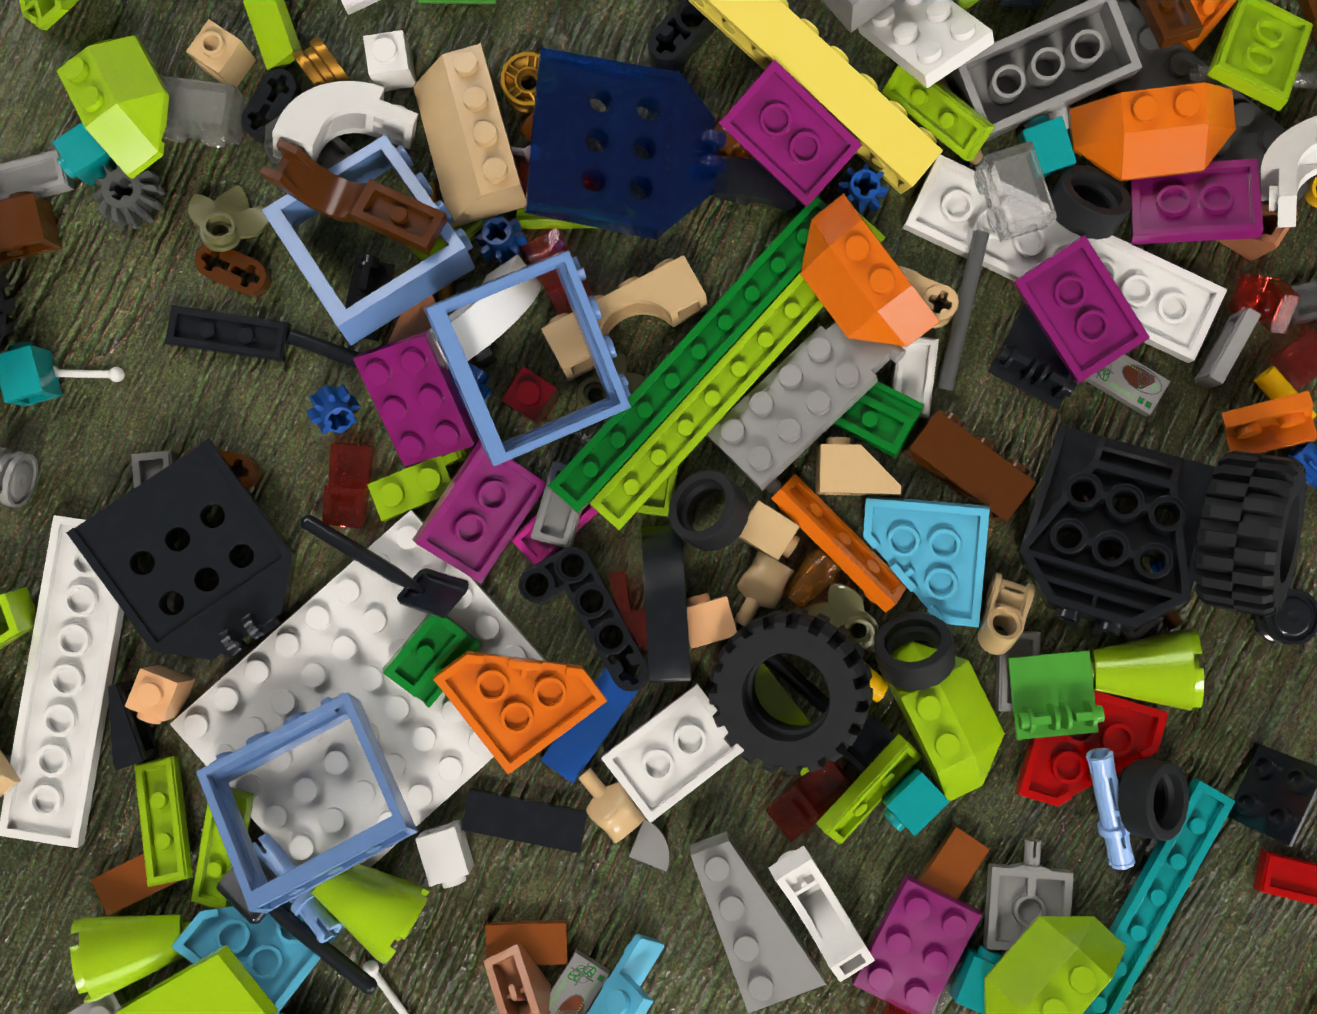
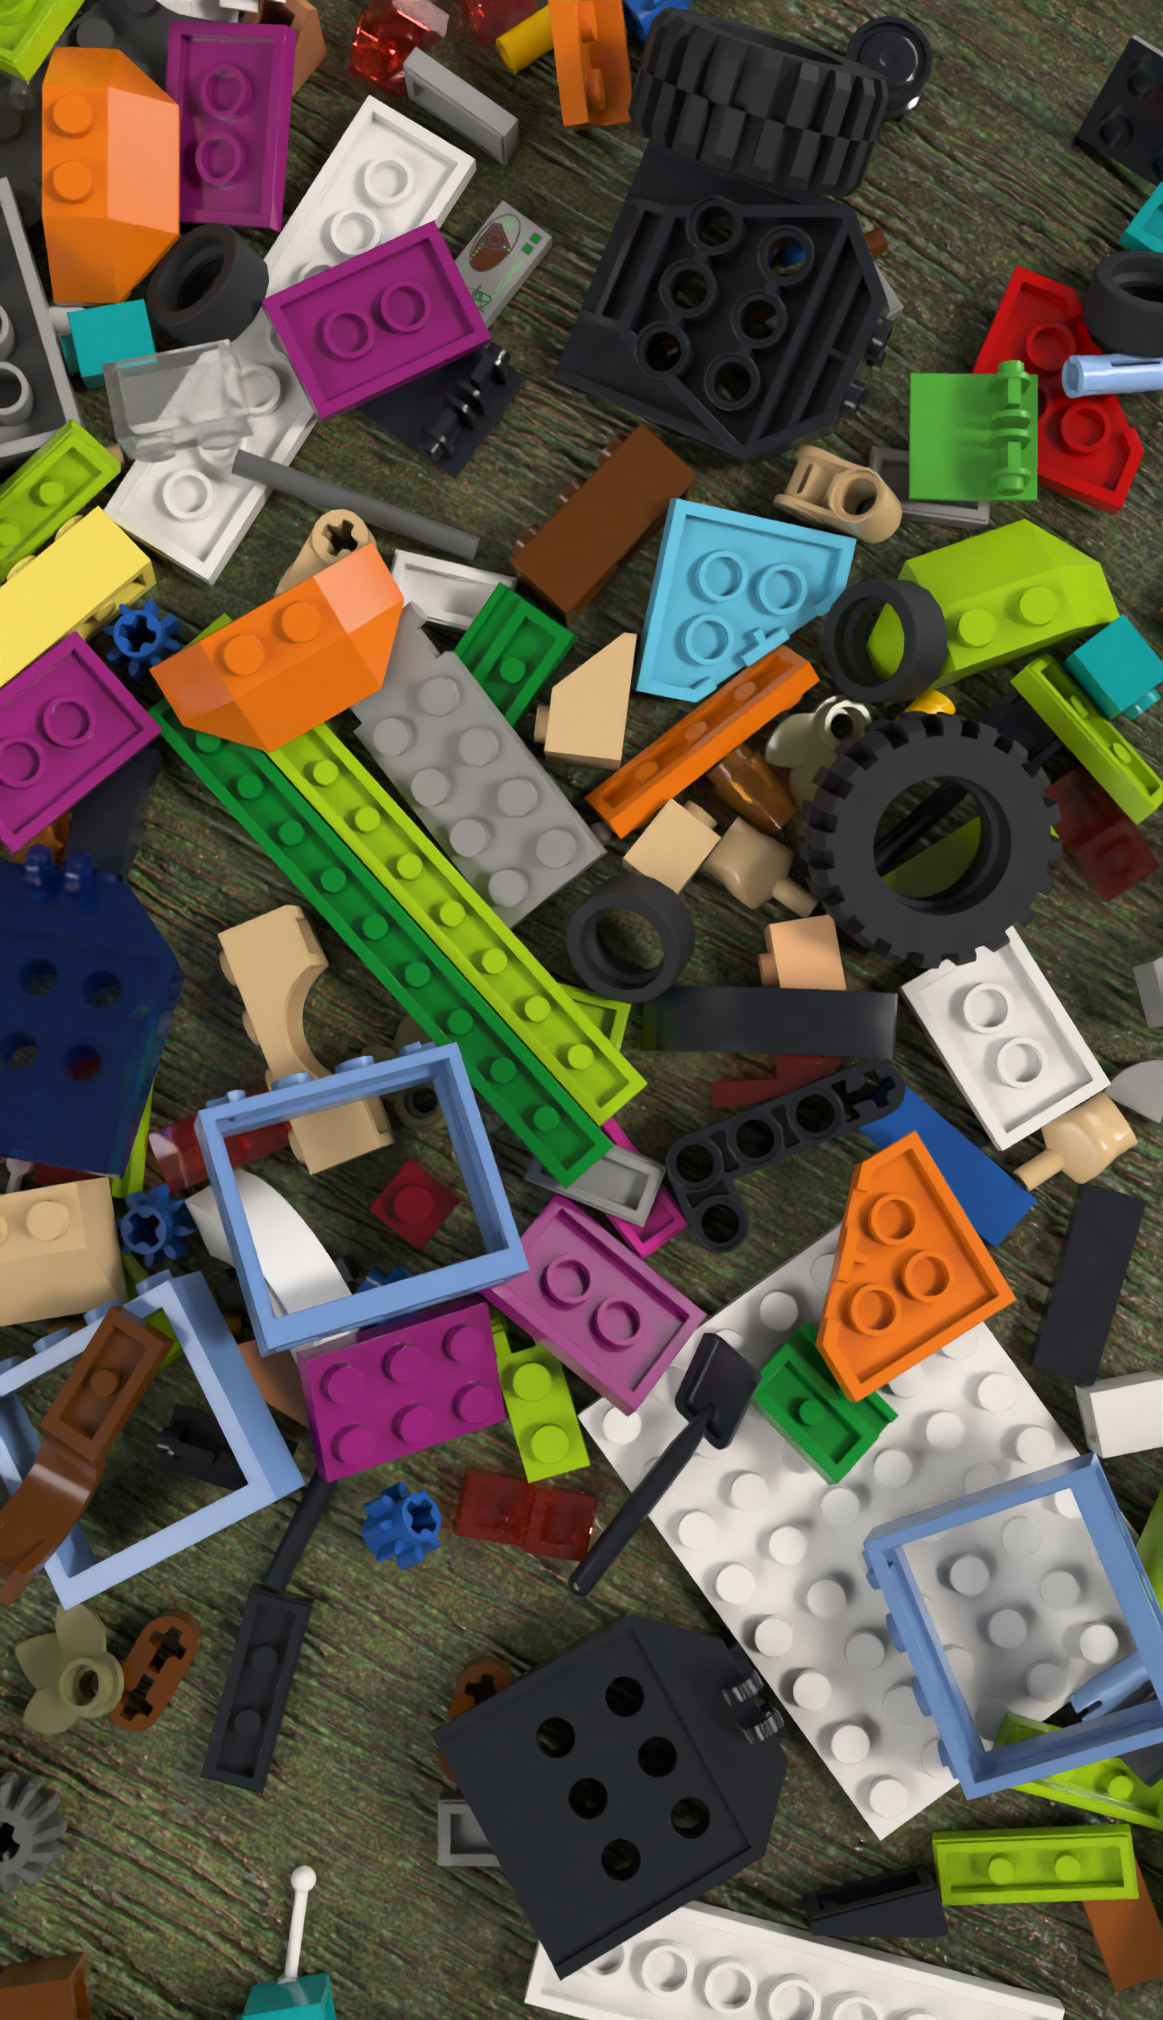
camera: 85 degrees left, 0 degrees up
light nougat brick [125,665,195,724] -> none
lime cone [1090,629,1204,711] -> none

